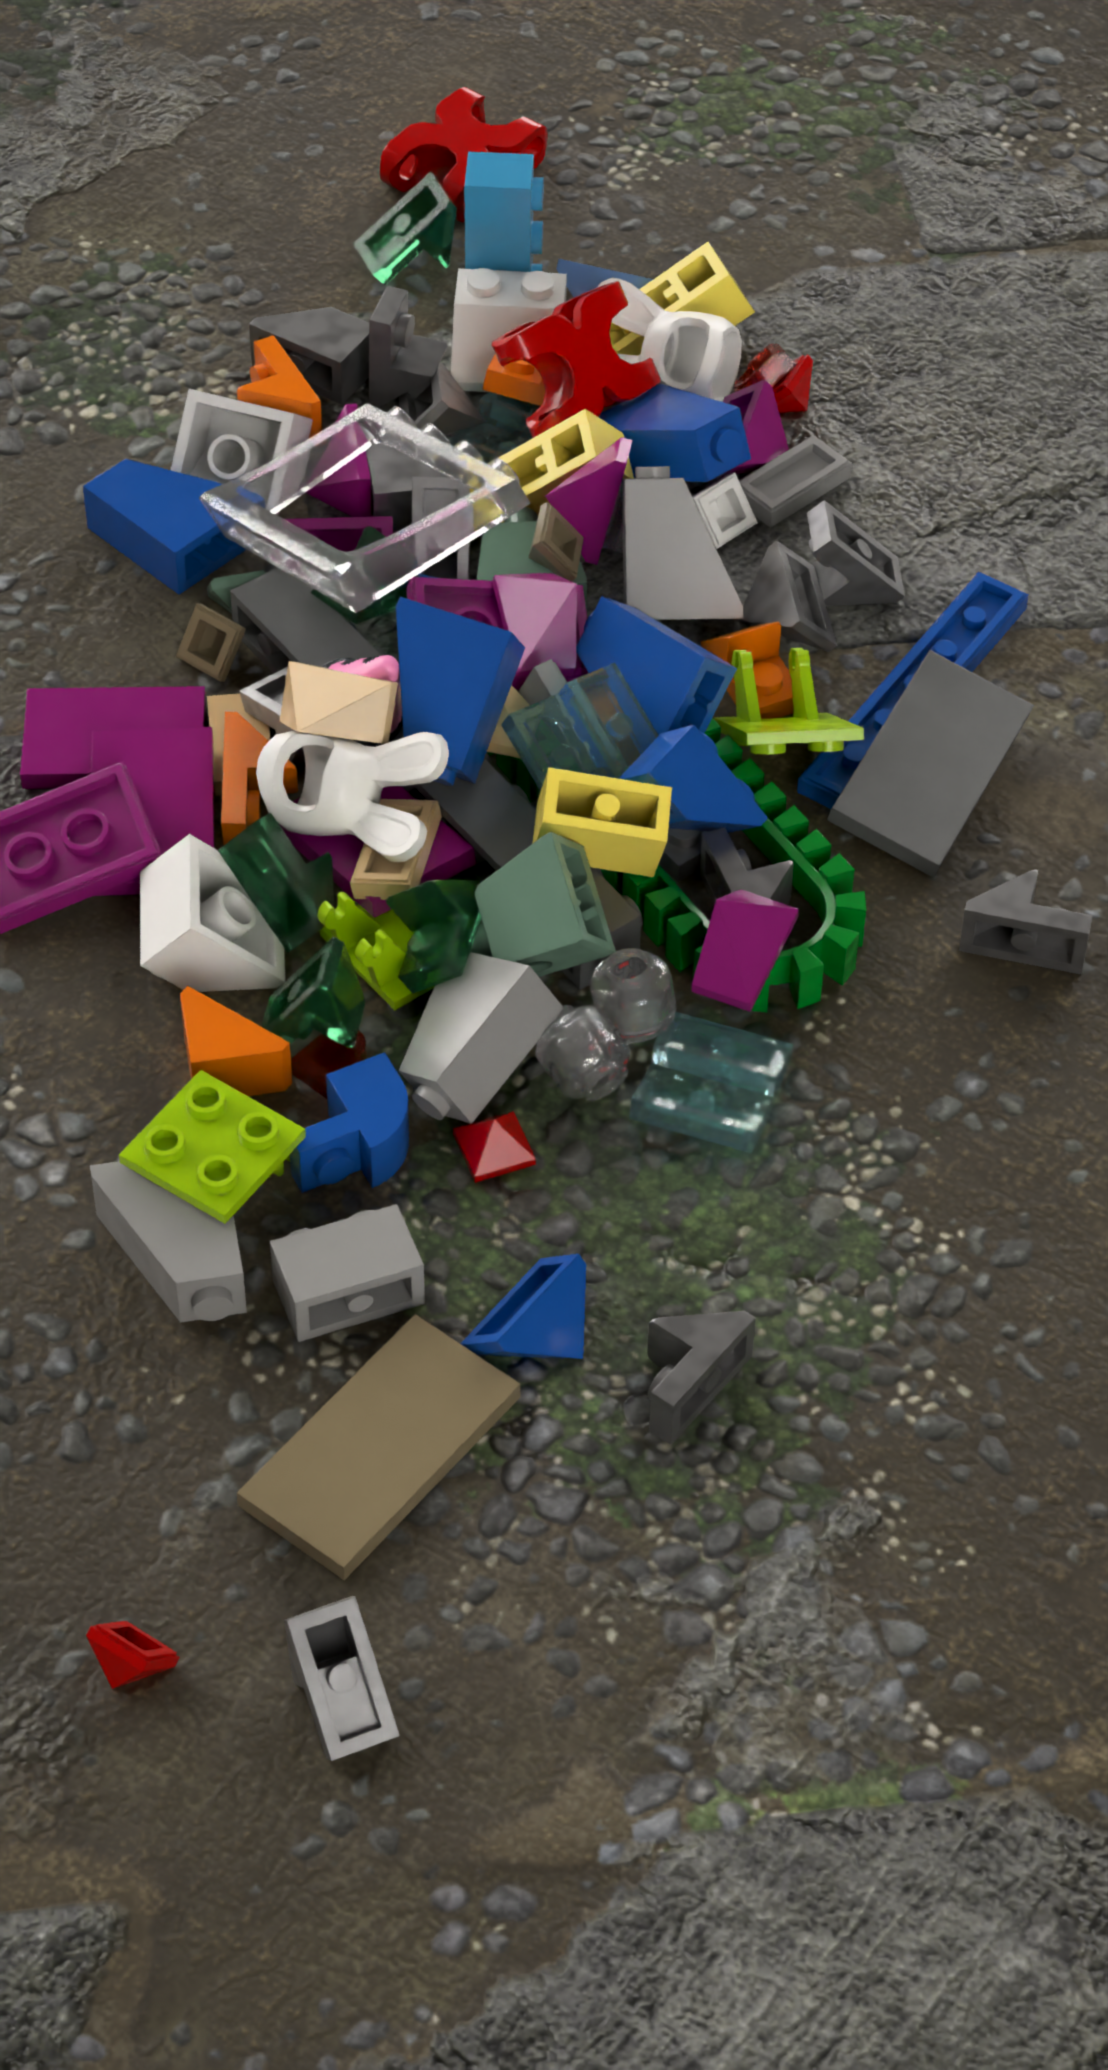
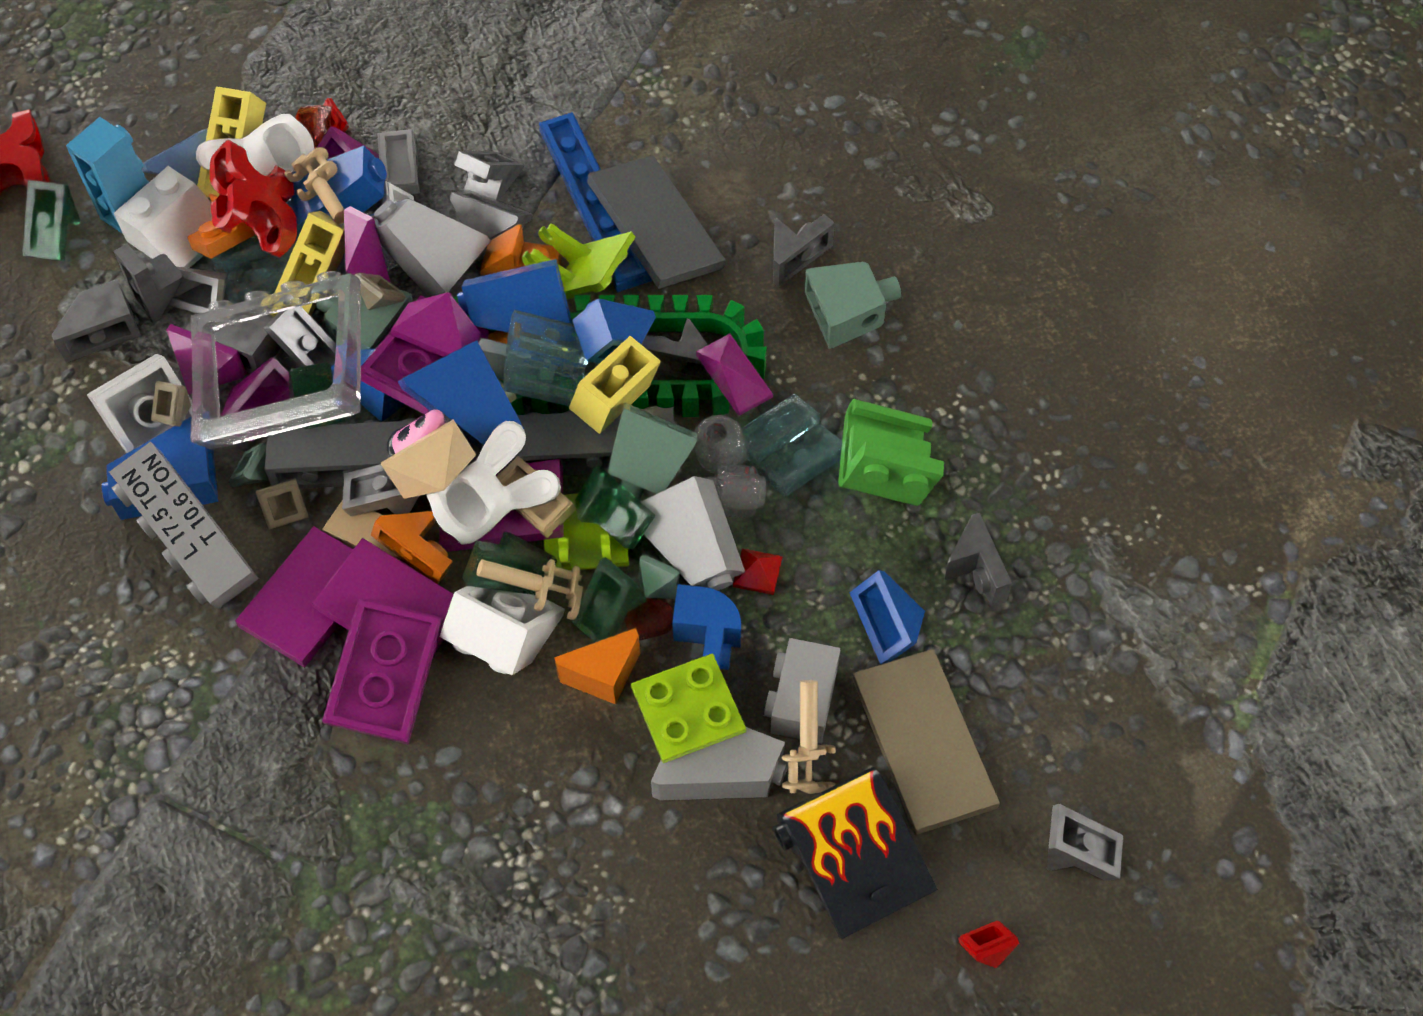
camera: 55 degrees left, 10 degrees up
orange slope [237,335,323,446] -> none
none -> light grey brick [109,442,259,609]
none -> dark tan slope [151,381,191,426]
none -> tan piece [285,147,344,224]
none -> tan piece [476,559,583,620]
none -> sand green slope [639,554,680,599]
none -> black door [773,767,938,939]
none -> tan piece [782,680,836,794]
none -> sand green torso [804,262,901,349]
none -> bright green piece [838,399,944,506]

